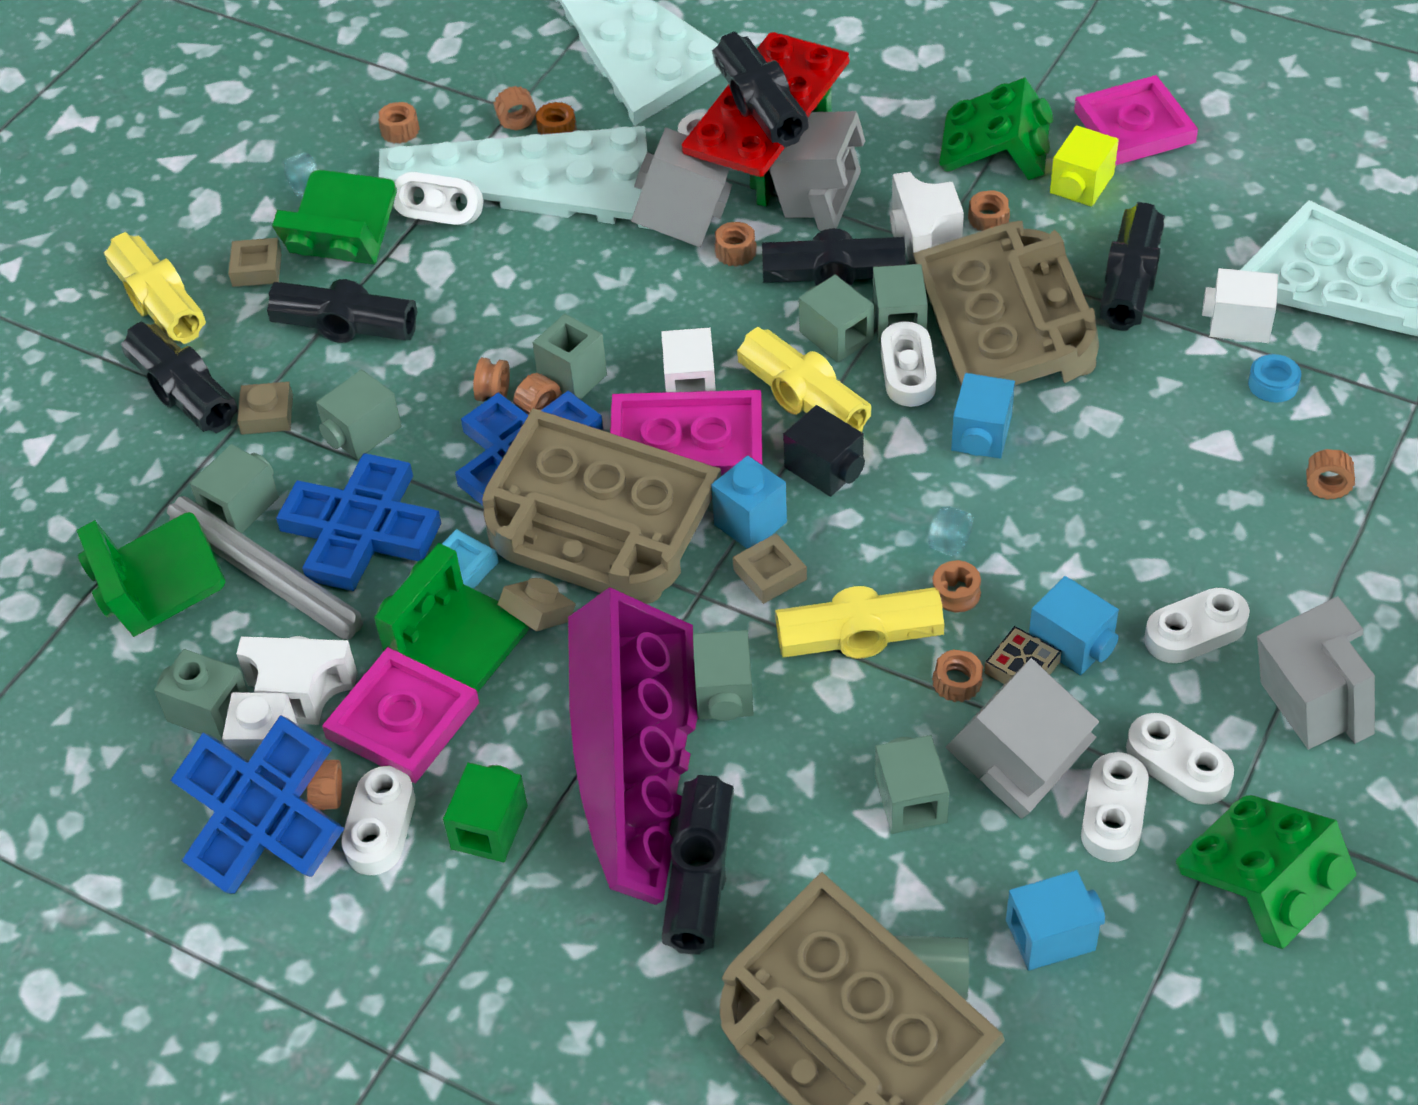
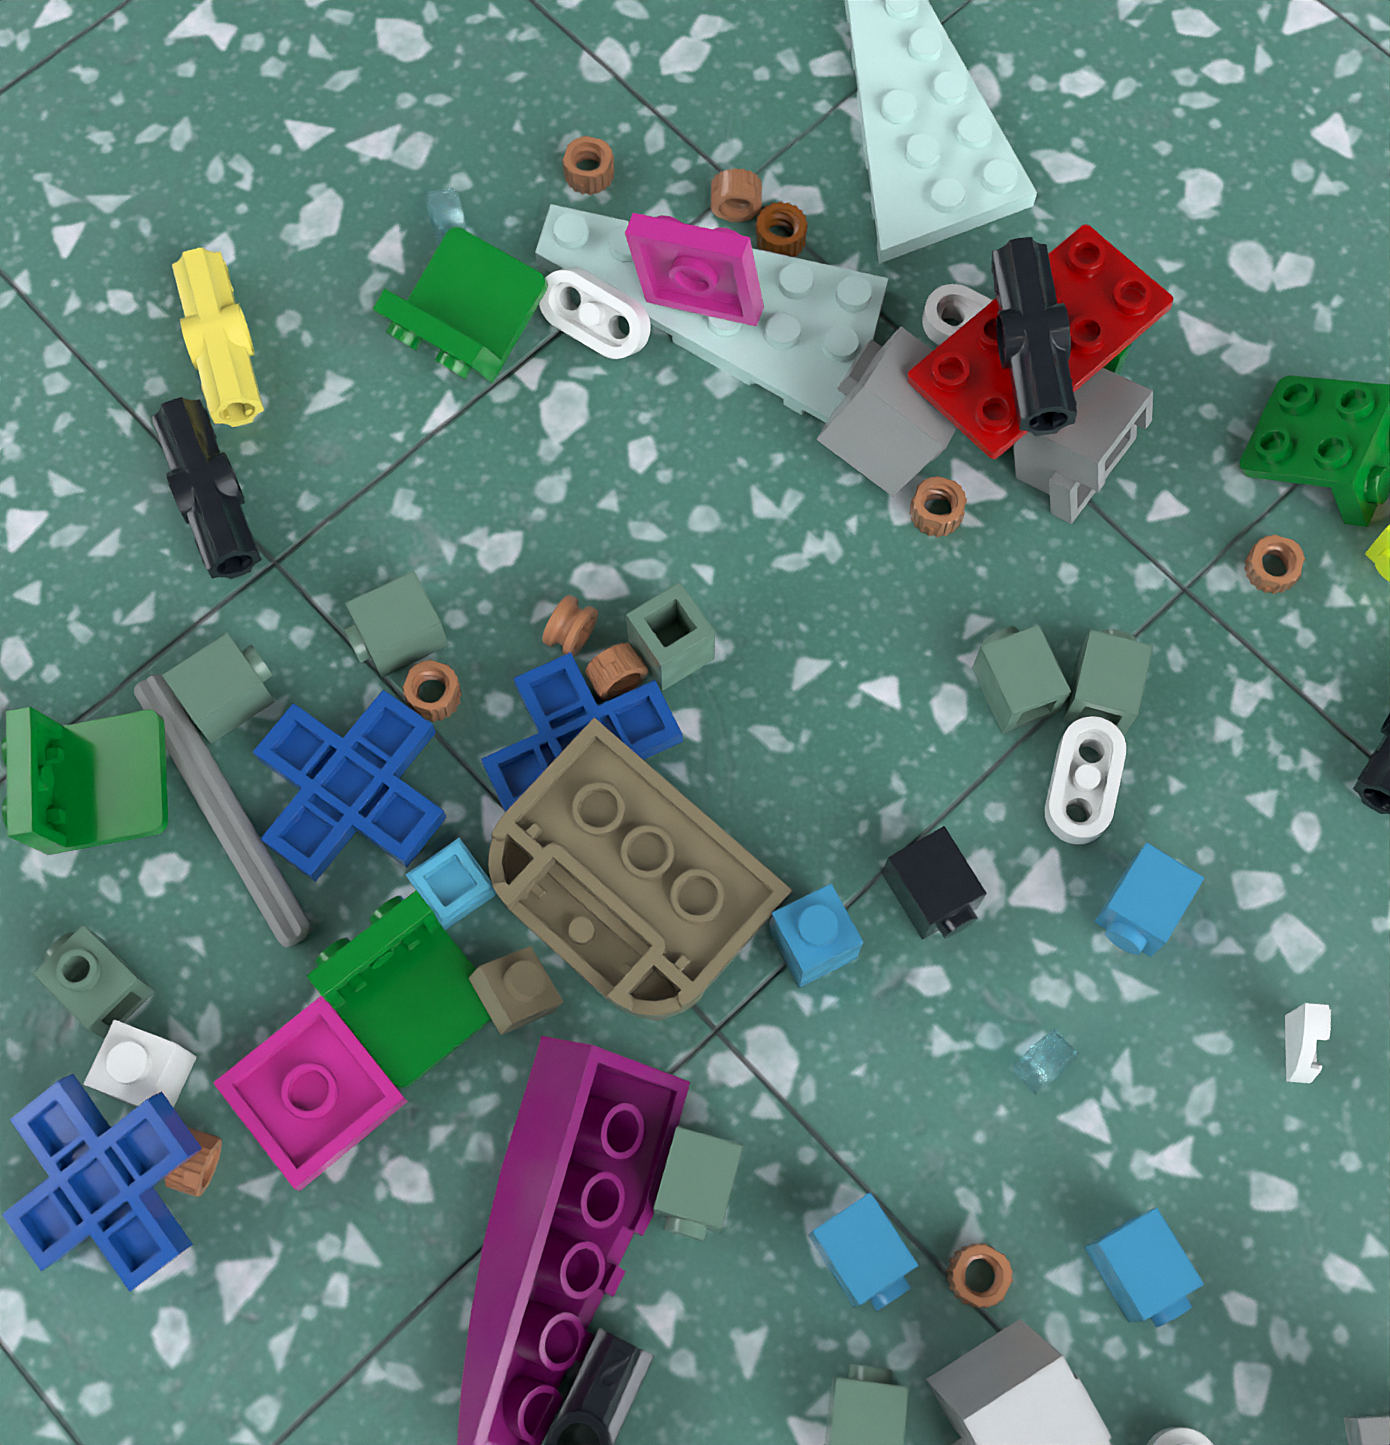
camera: 15 degrees right, 20 degrees up
dark tan plate [228,238,282,287] -> none
white brick [236,636,358,725] -> none
dark tan plate [237,382,293,435] -> none
black piece [267,279,418,343] -> none
white plate [342,766,416,875] -> none
green brick [443,762,528,862] -> none
dark pink plate [610,390,763,476] -> none
white brick [661,328,716,392] -> none
dark tan plate [733,533,807,604] -> none
light yellow piece [737,327,871,432] -> none
black piece [762,228,906,286] -> none
light yellow piece [775,586,945,659] -> none
white brick [890,172,964,265] -> none
dark tan plate [913,221,1099,386] -> none
nougat bush [932,560,981,612] -> none
tile [984,626,1062,684] -> none
white plate [1144,588,1249,663] -> none
none -> nougat axle [402,659,462,722]
none -> dark pink plate [625,213,764,327]
none -> dark azure brick [808,1192,919,1311]
none -> white tile [1285,1003,1331,1083]

